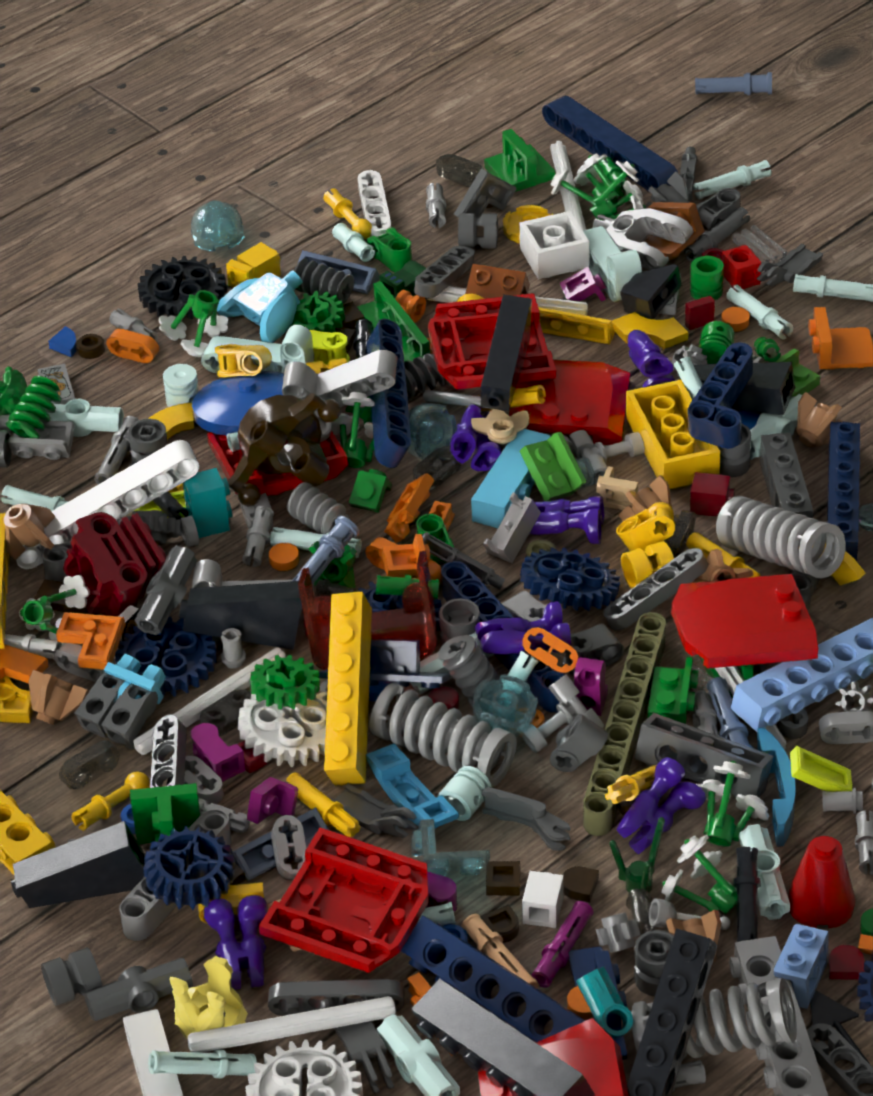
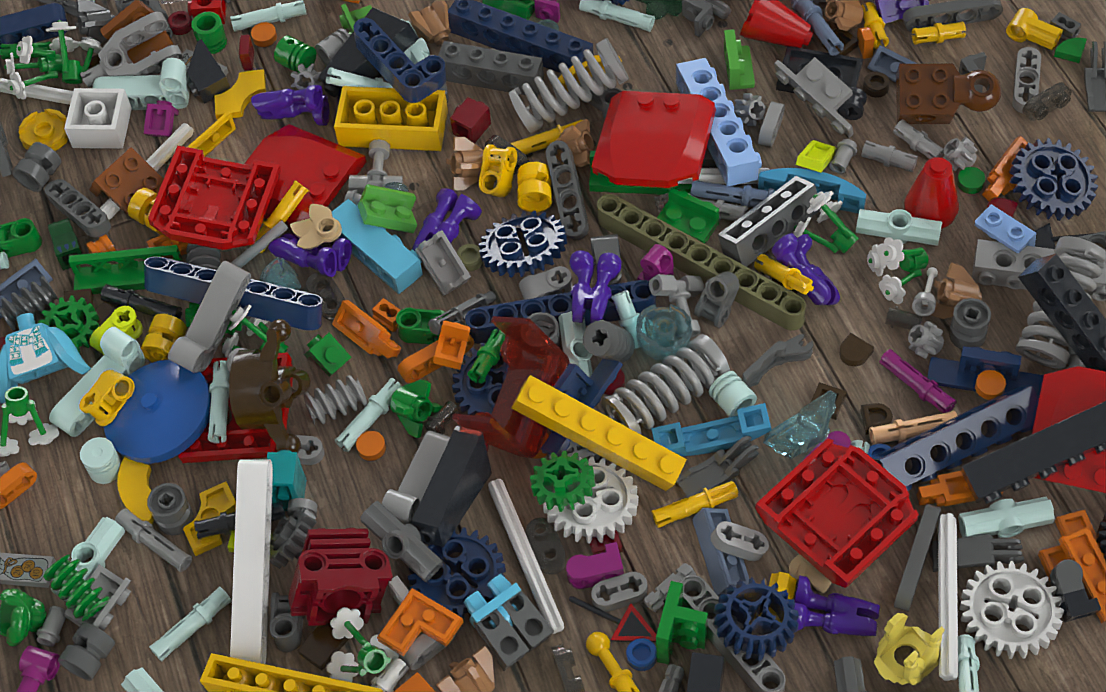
camera: 65 degrees left, 15 degrees up
medium nougat brick [4,504,55,560] -> none
dark grey beam [150,714,187,788] -> none
light grey pin [221,628,246,669] -> none
light grey pin [242,506,274,567] -> none
magenta bracket [247,777,298,824] -> none
sand blue pin [292,516,360,596] -> none
black slope [480,294,532,411] -> none
orange beam [522,627,578,673] -> none
white brick [522,871,563,928] -> none
teal piece [576,966,633,1040] -> none
tan bracket [596,466,638,510] -> none
dark green plant [610,817,665,896] -> none
black pin [733,847,761,942] -> none
green pin [754,337,781,362] -> none

